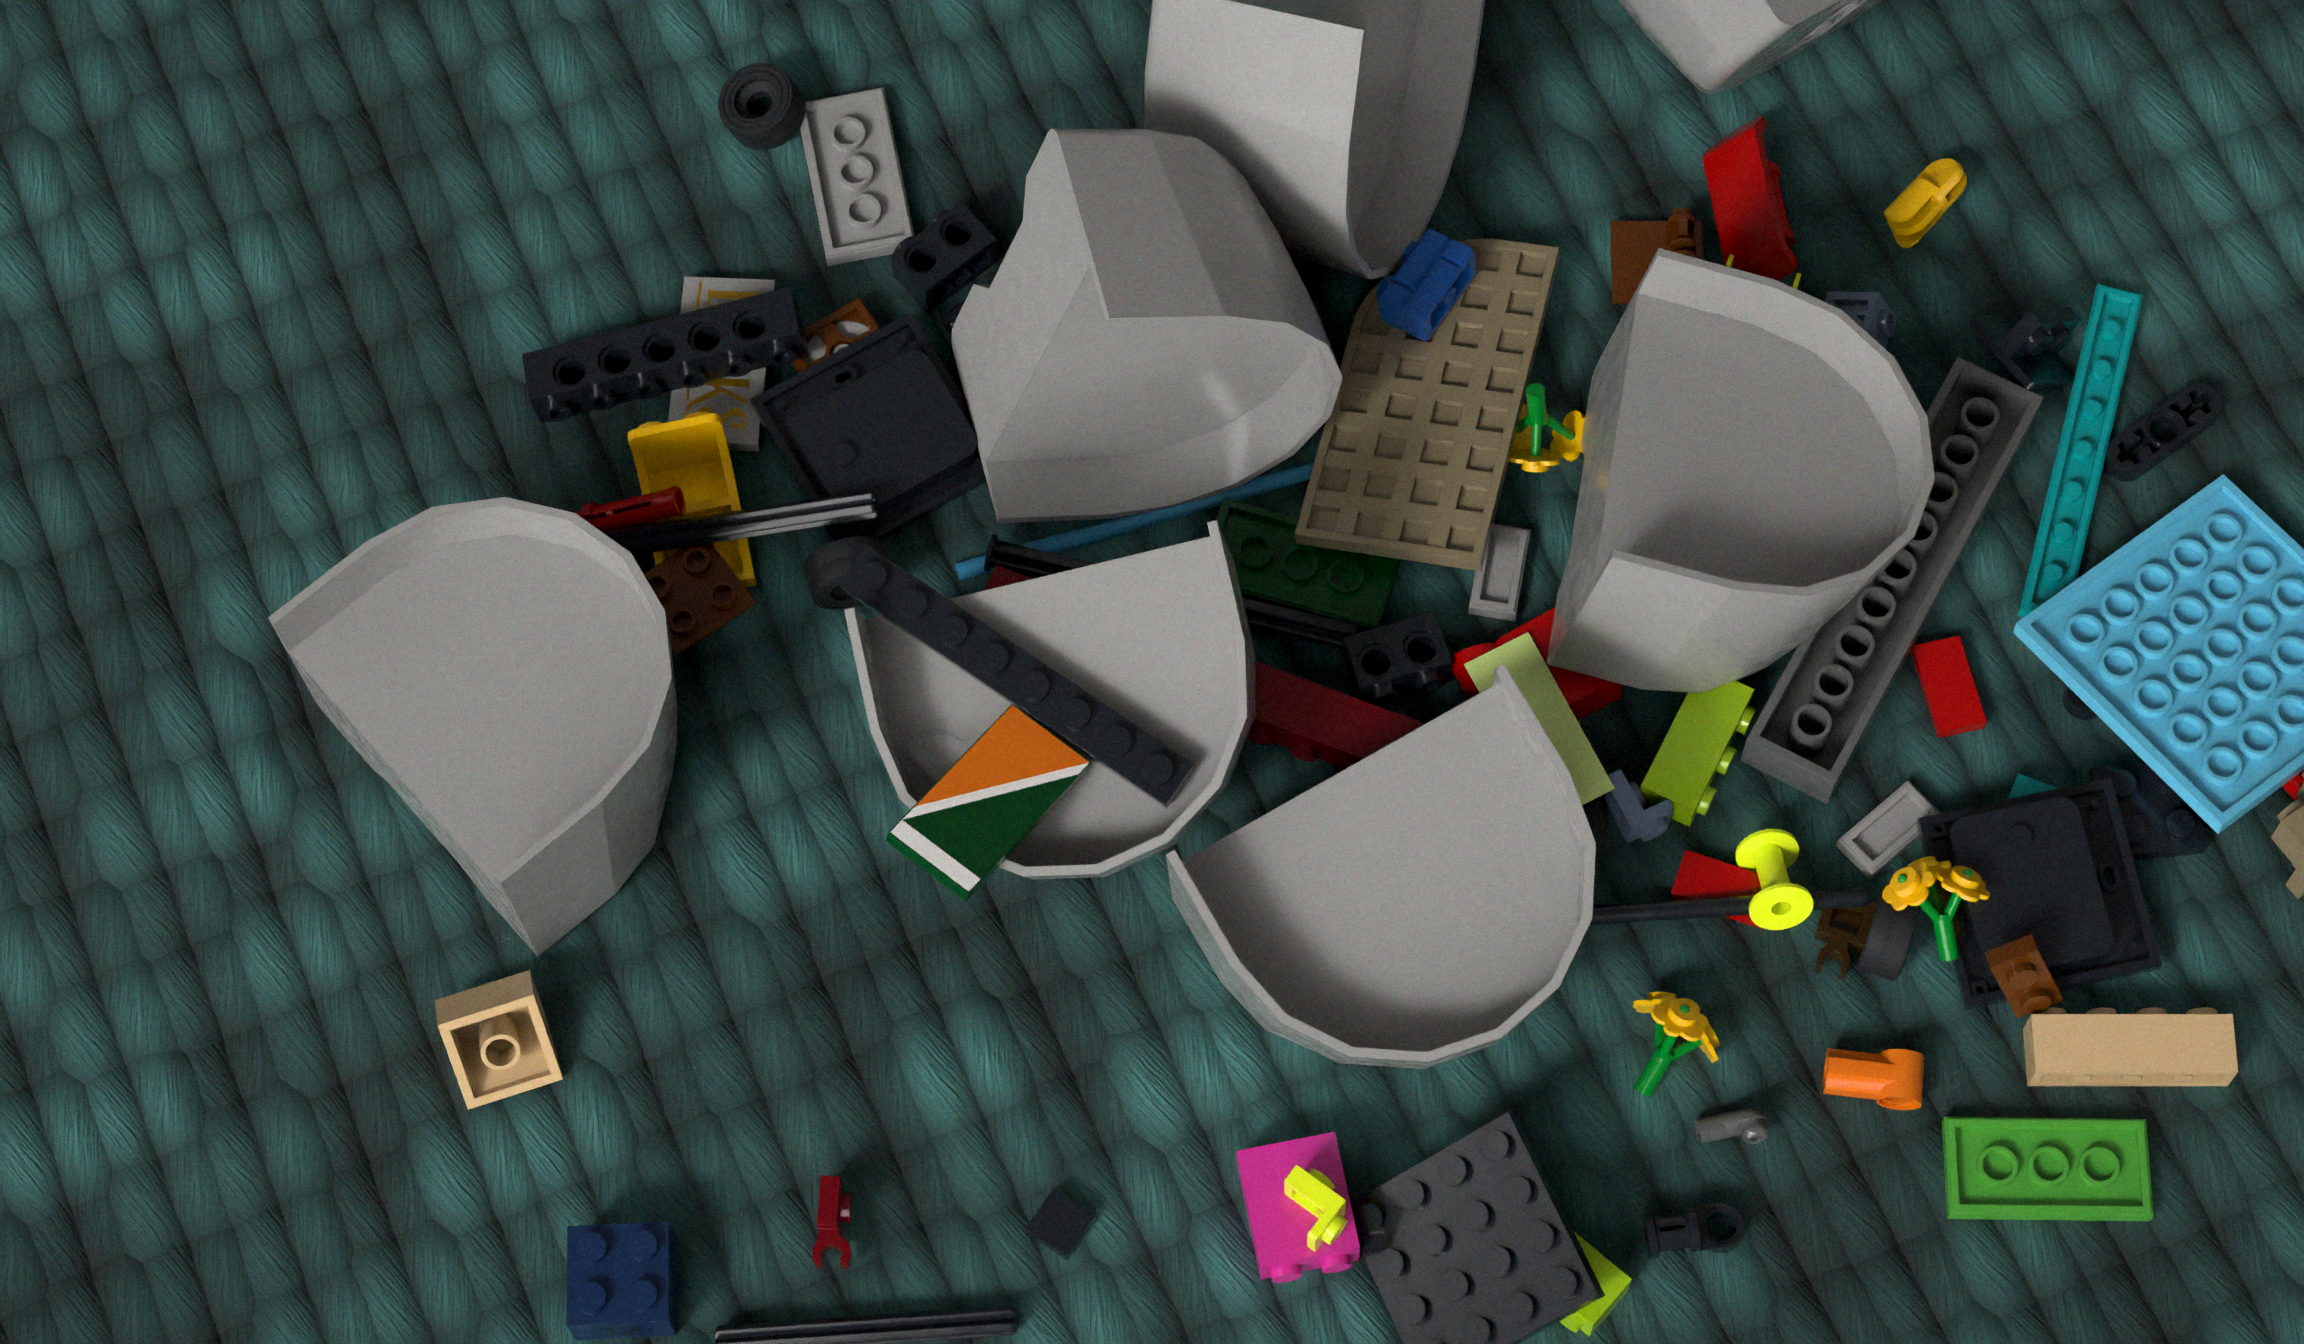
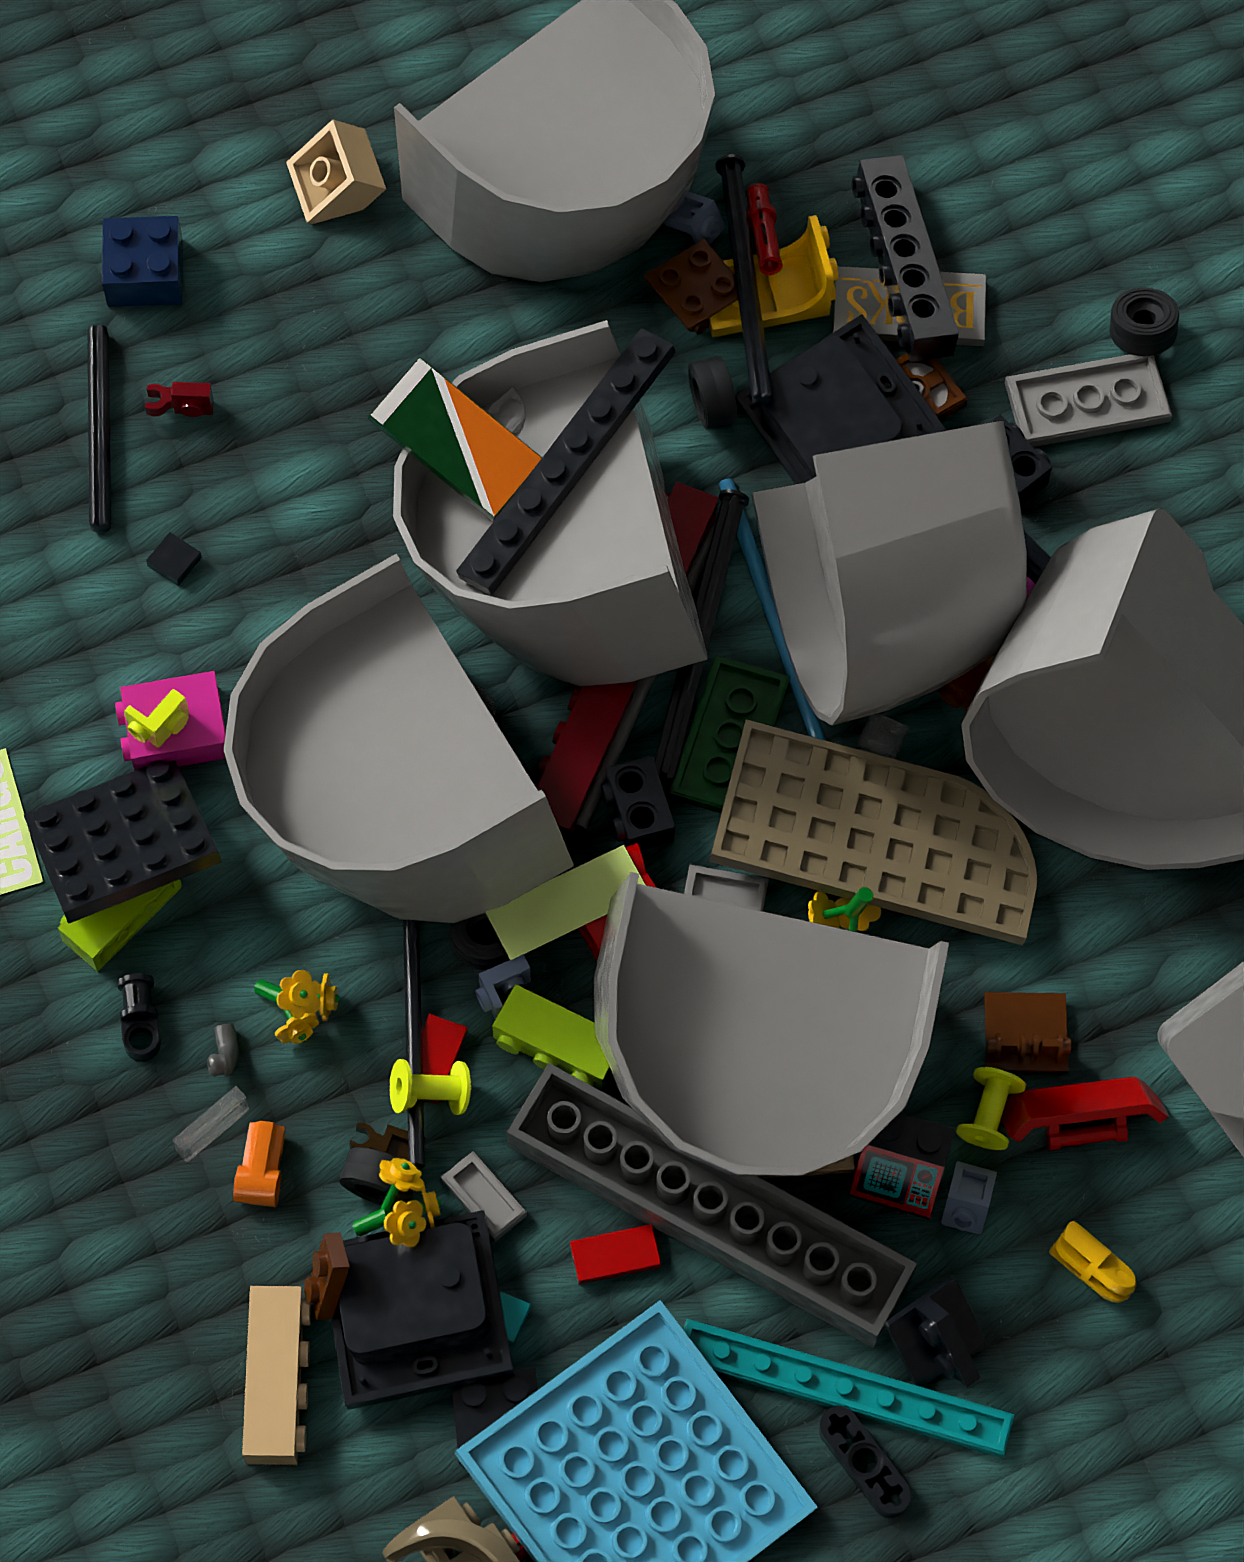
camera: 85 degrees right, 0 degrees up
blue brick [1376,229,1477,342] -> none
bright green tile [1942,1117,2154,1221] -> none
none -> clear tile [172,1086,249,1162]

